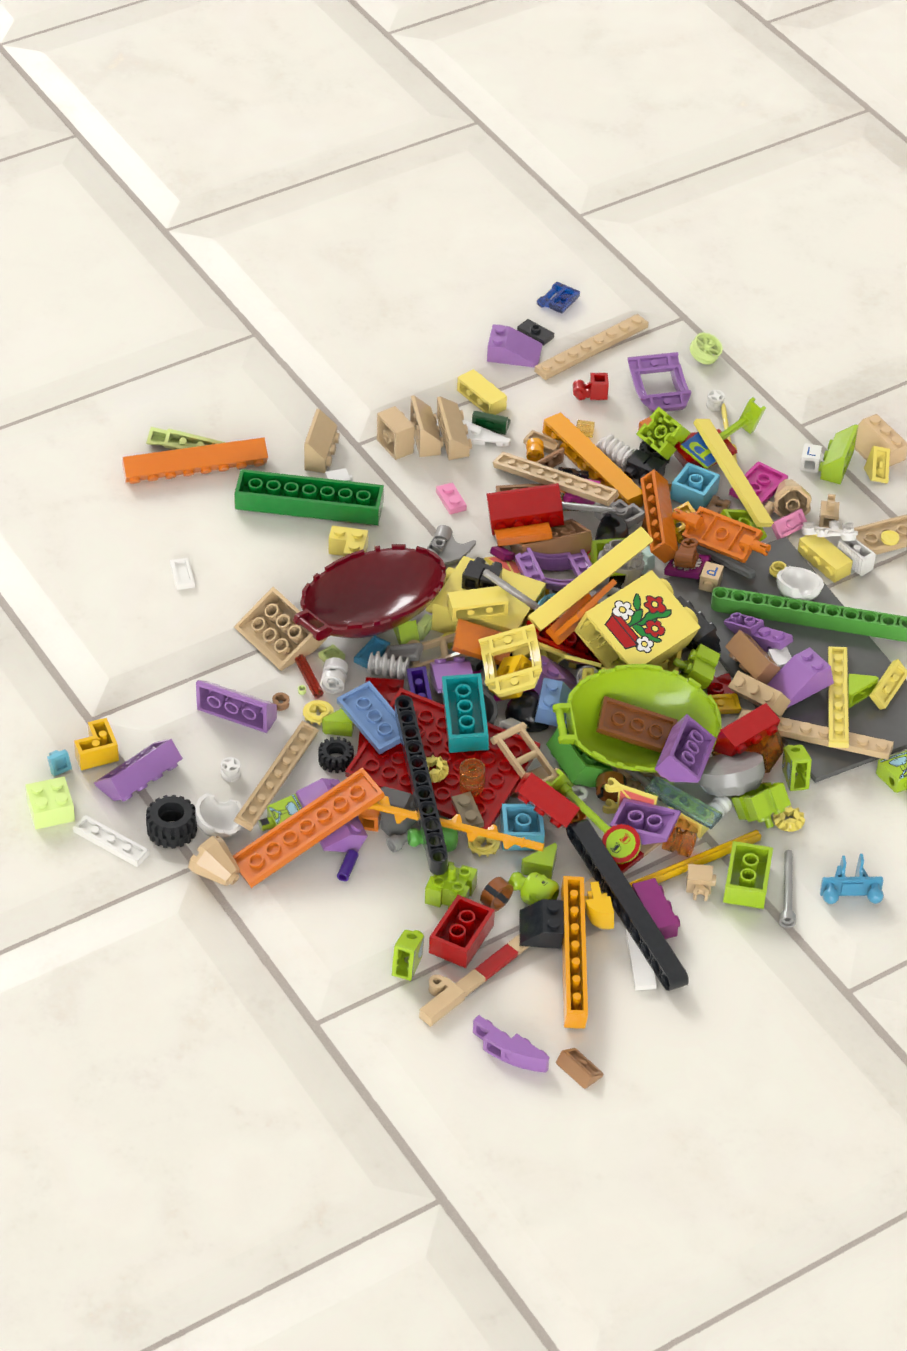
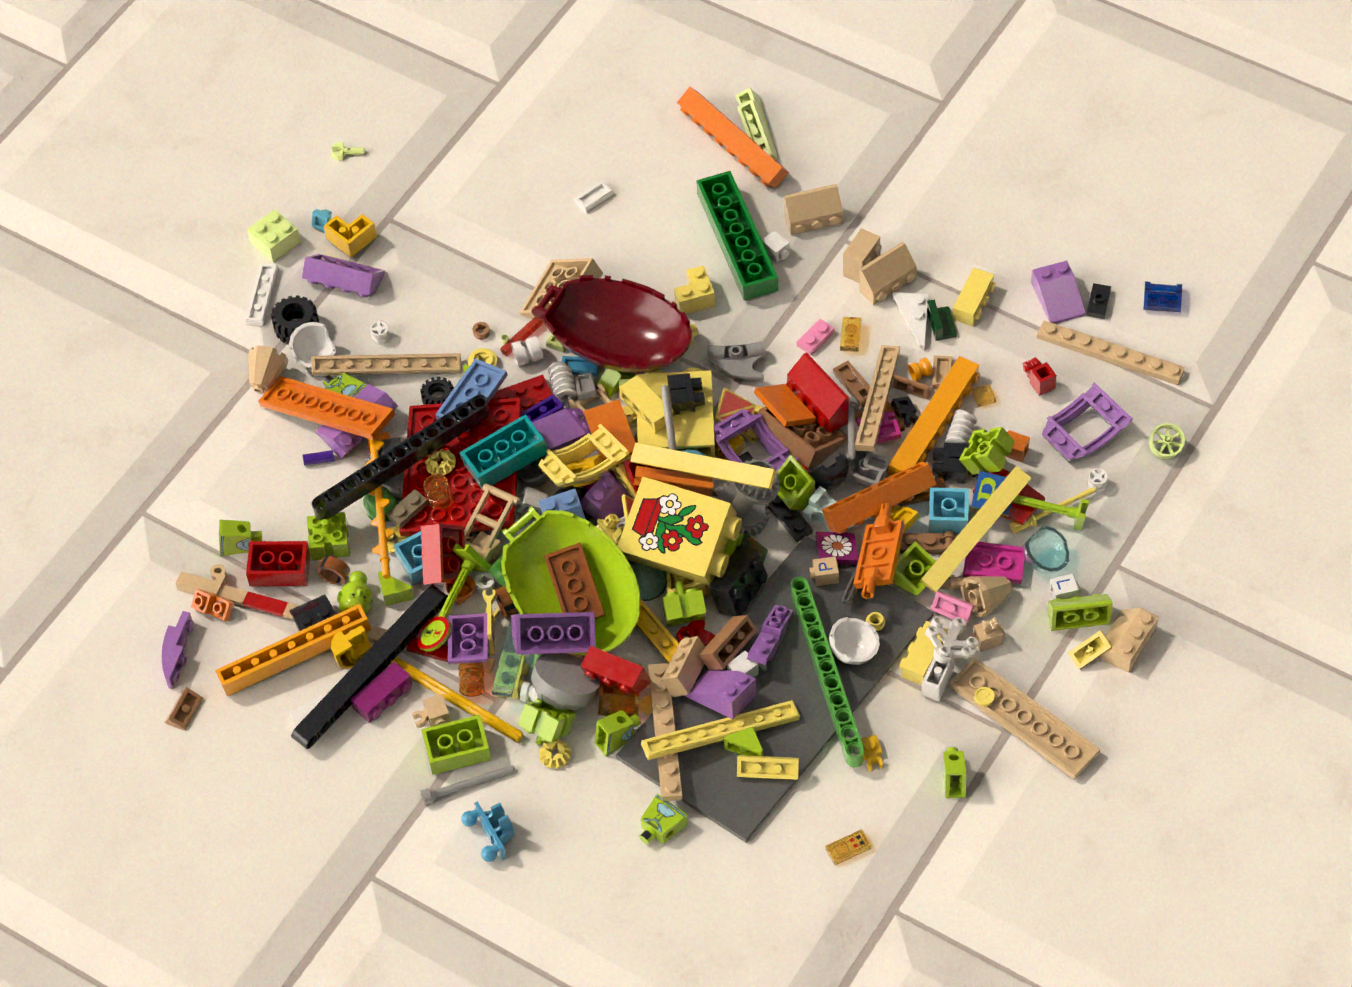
camera: 70 degrees right, 10 degrees up
medium lavender slope [196,680,277,733] -> none
tan slope [437,396,472,460] -> none
magenta tile [489,546,515,561] -> none
dark orange piece [674,538,699,569] -> none
none -> orange slope [191,589,234,621]
none -> clear yellow plate [840,317,861,352]
none -> clear light blue cylinder [1022,525,1069,574]

